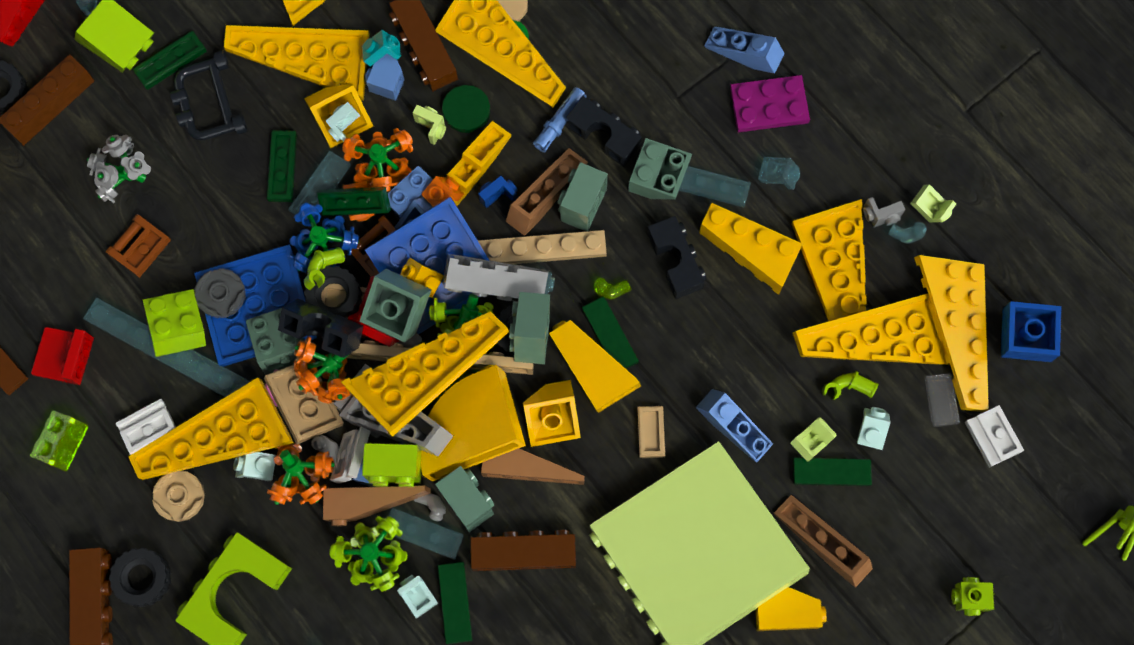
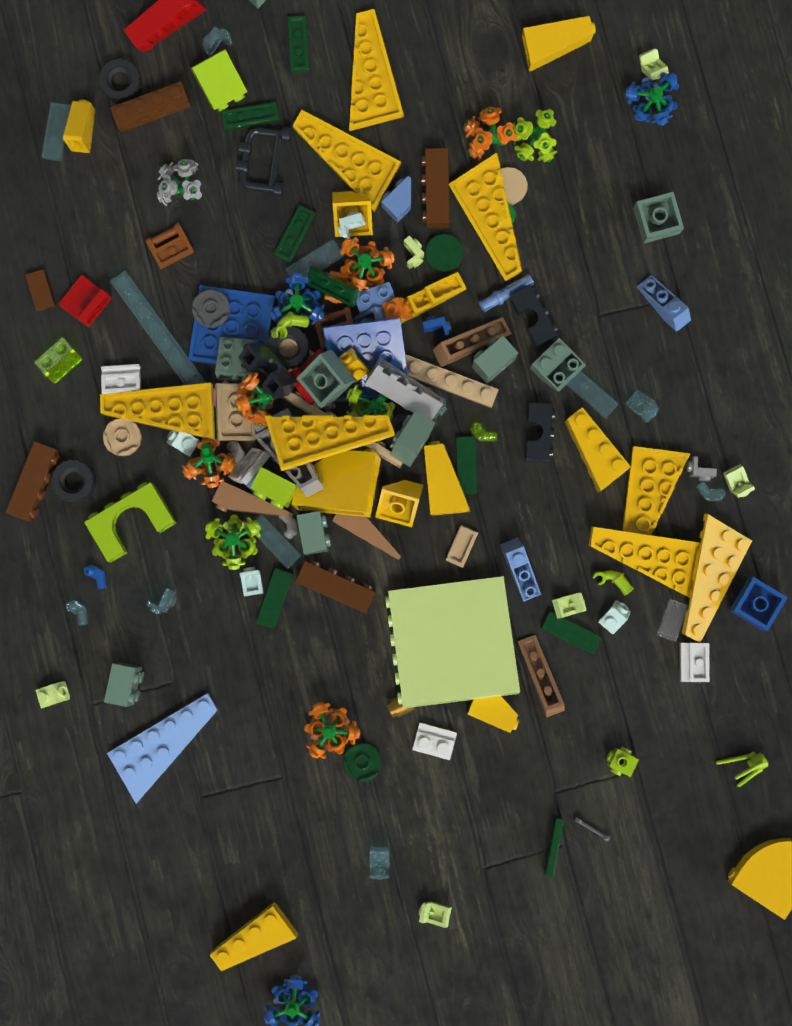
camera: 25 degrees right, 10 degrees up
lime brick [143,289,206,357] -> none
teal bracket [362,30,401,67] -> none
magenta plate [730,75,810,132] -> none

